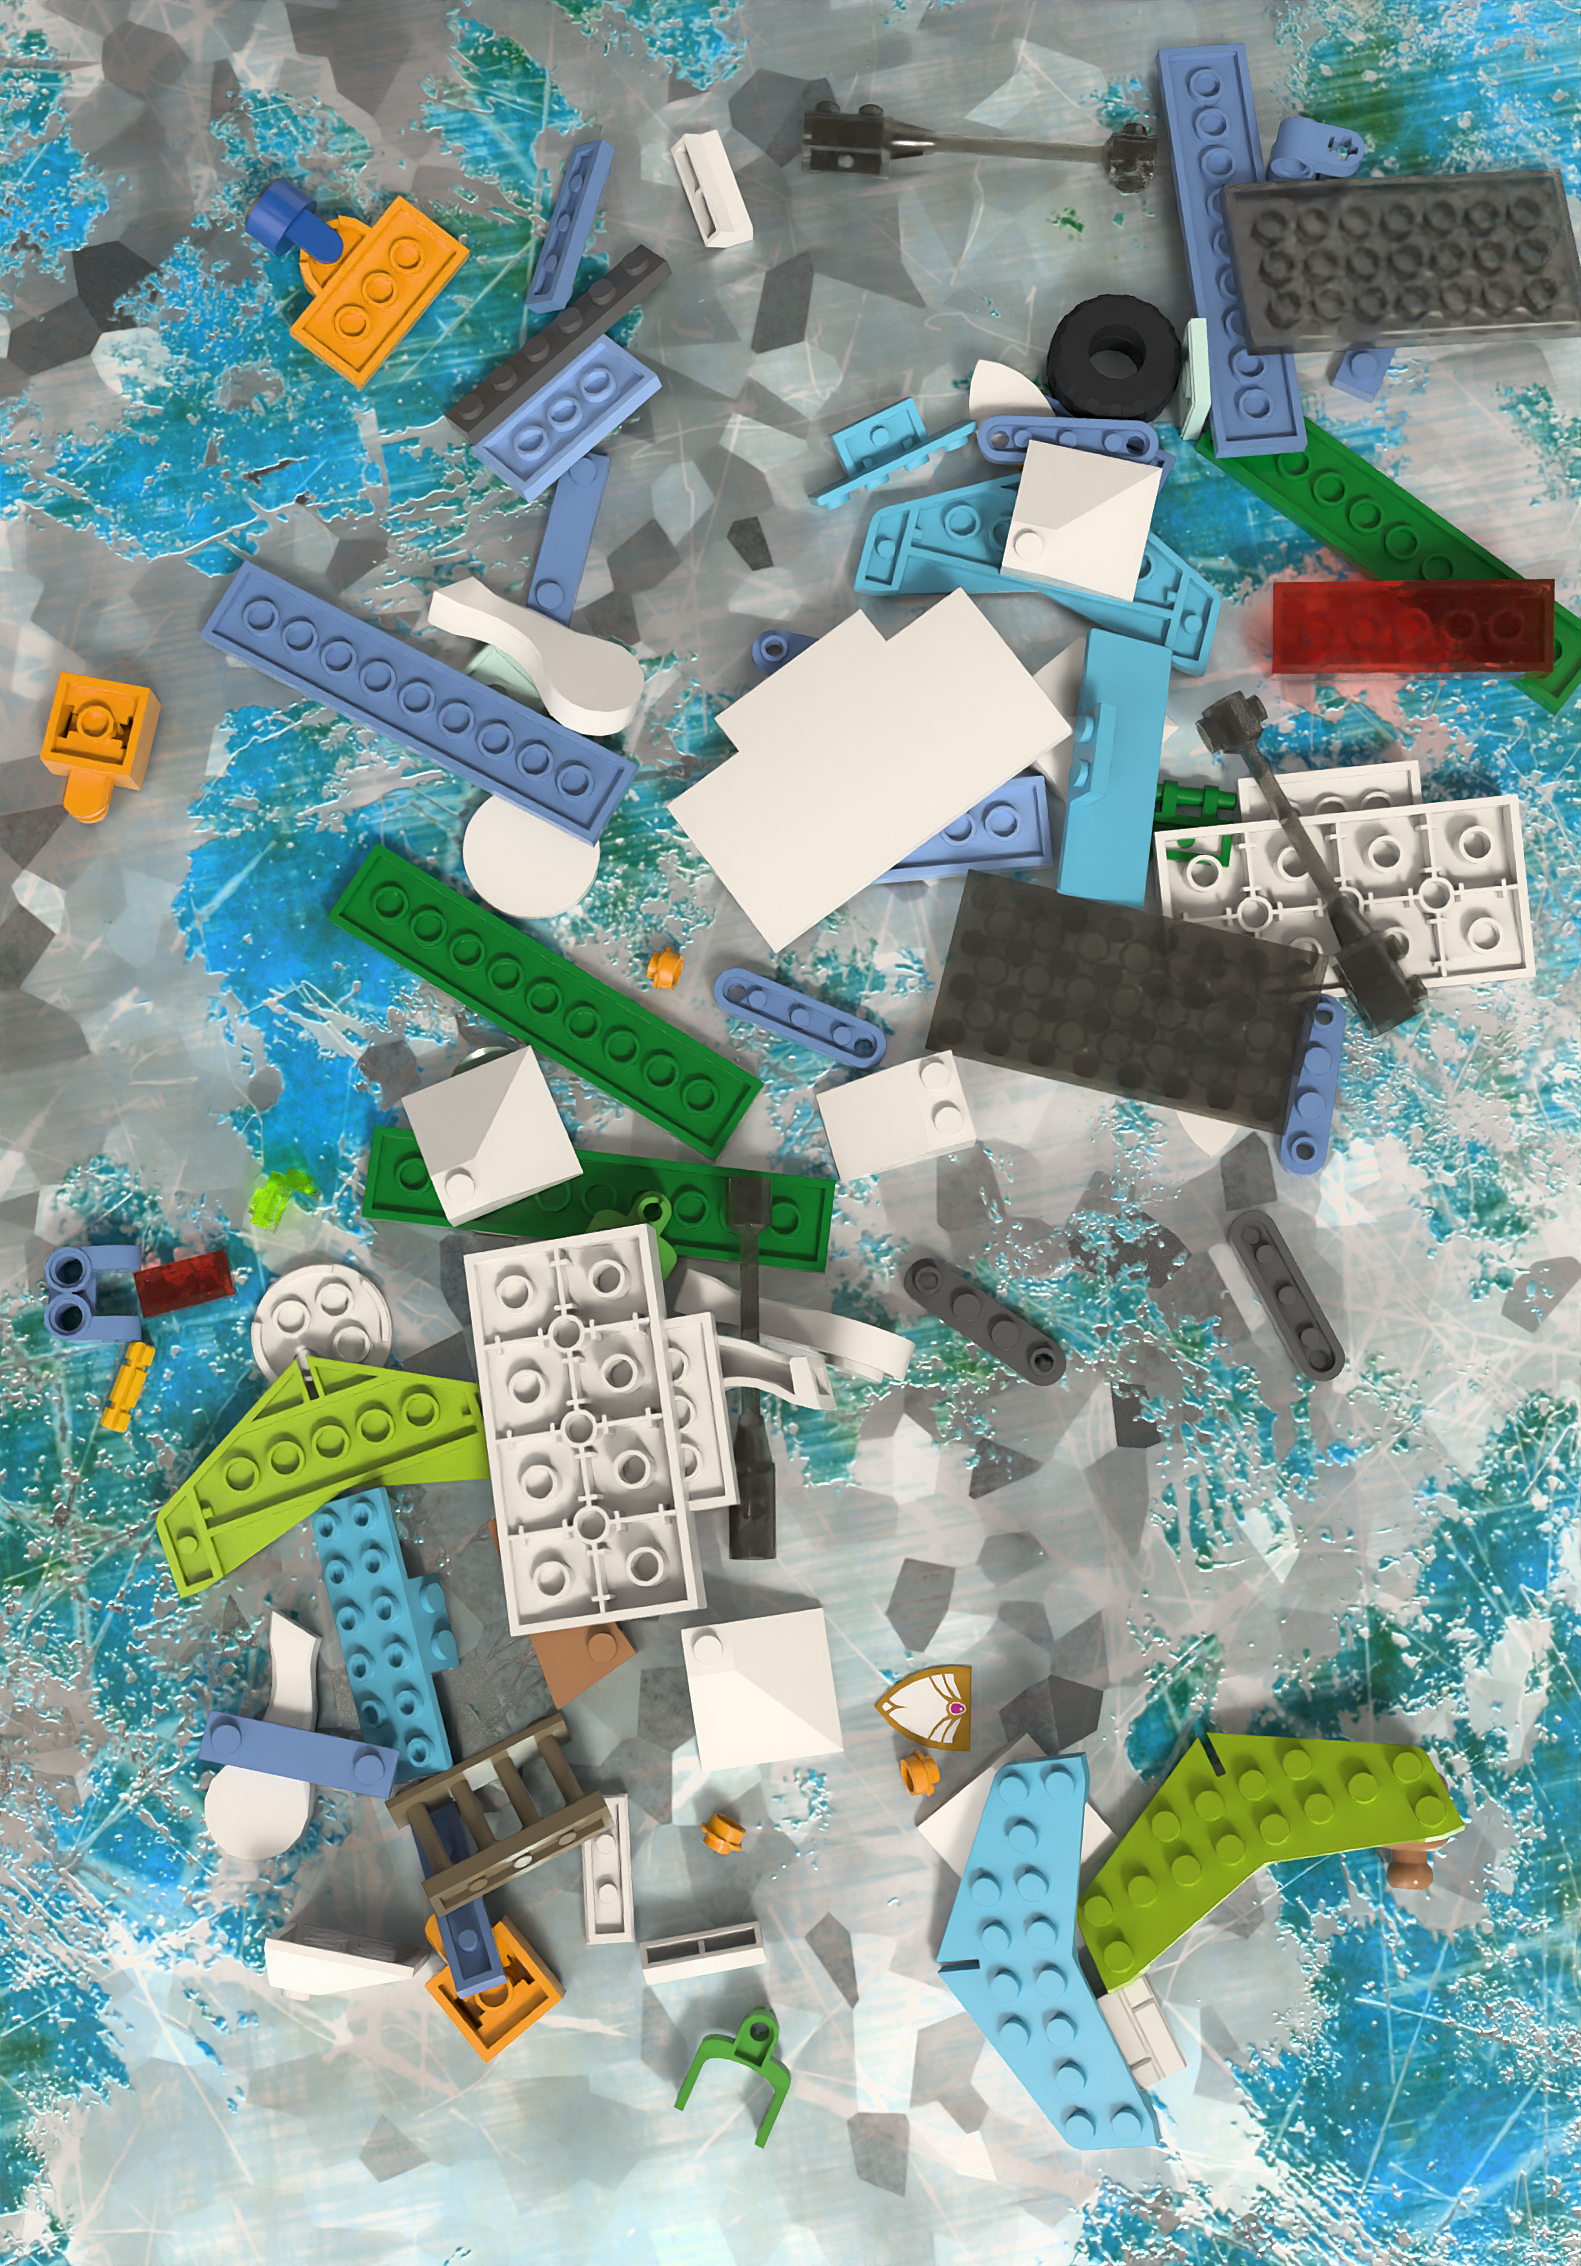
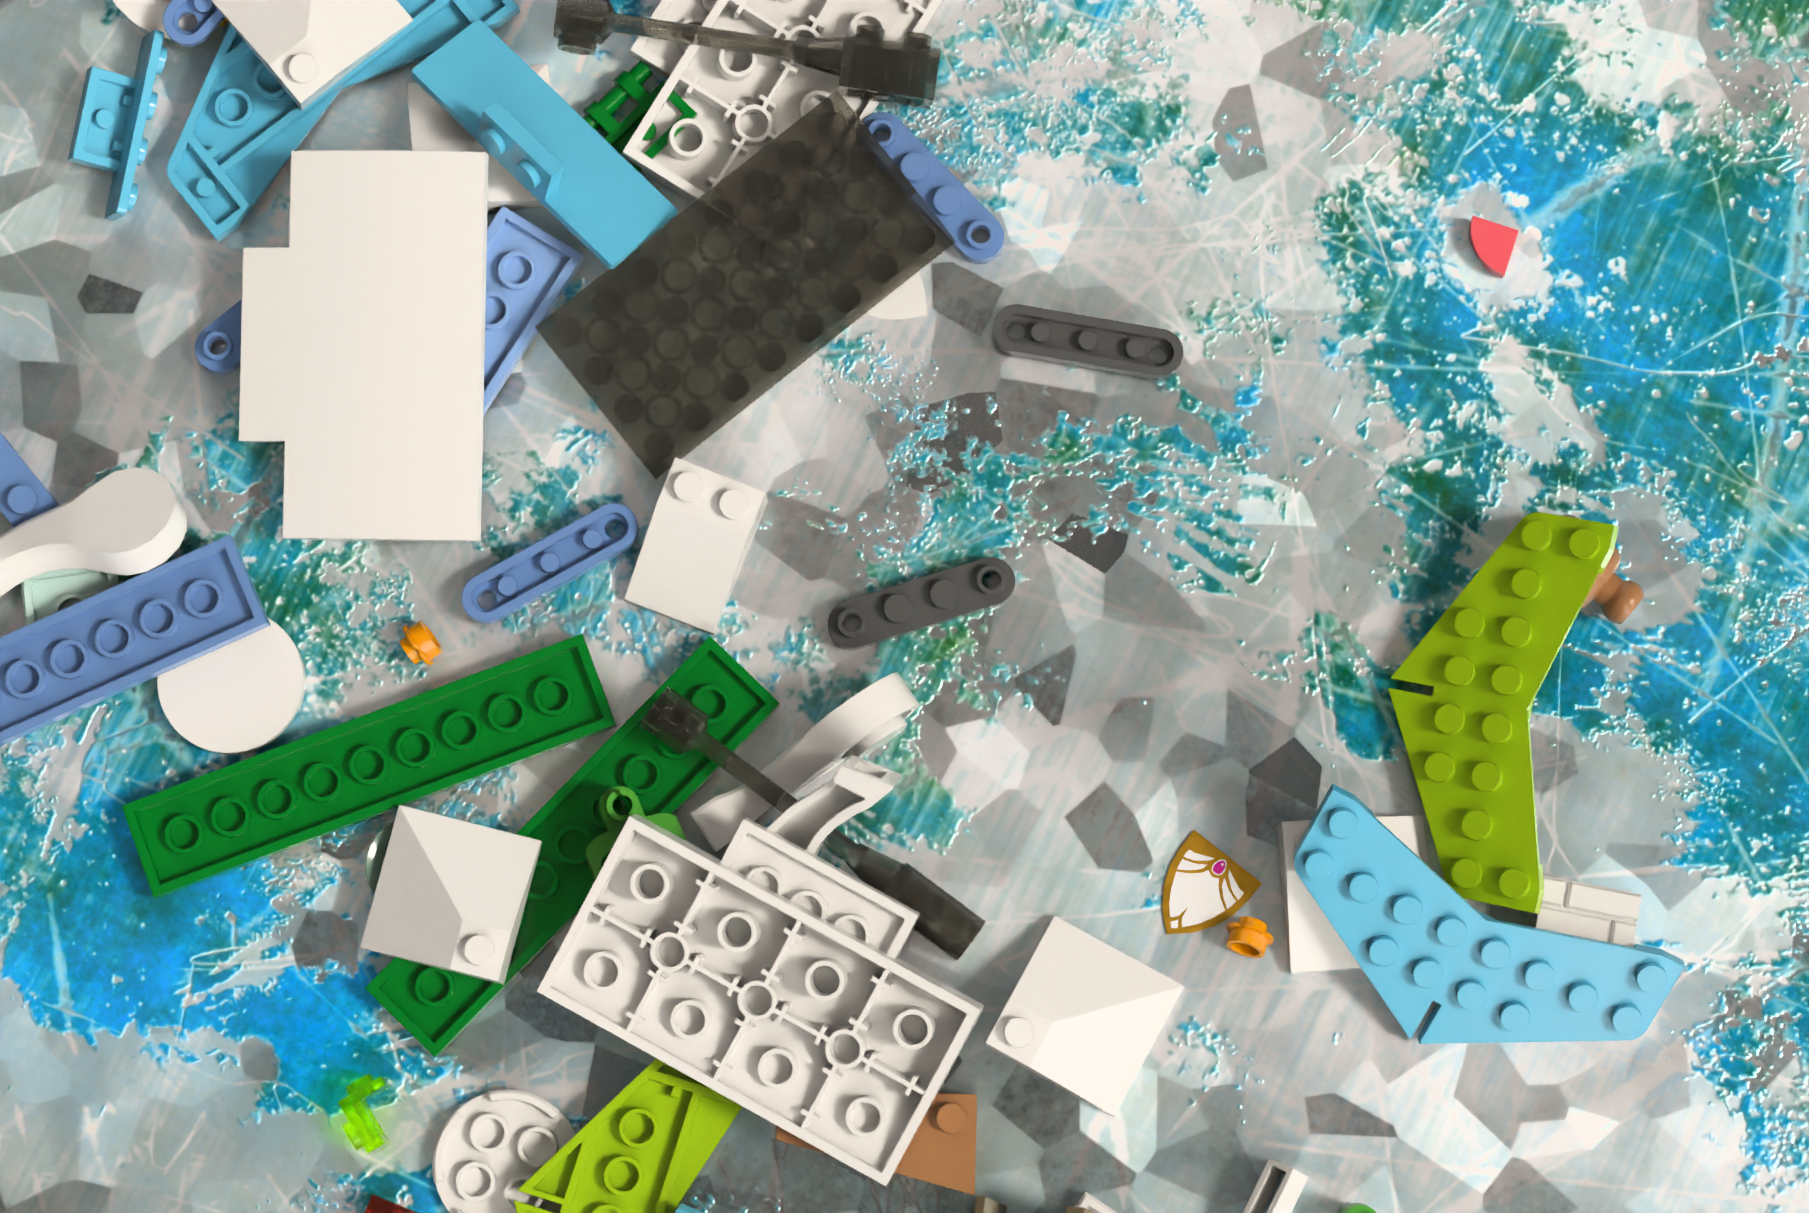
camera: 50 degrees left, 0 degrees up
light orange plate [700,1812,746,1855] -> none

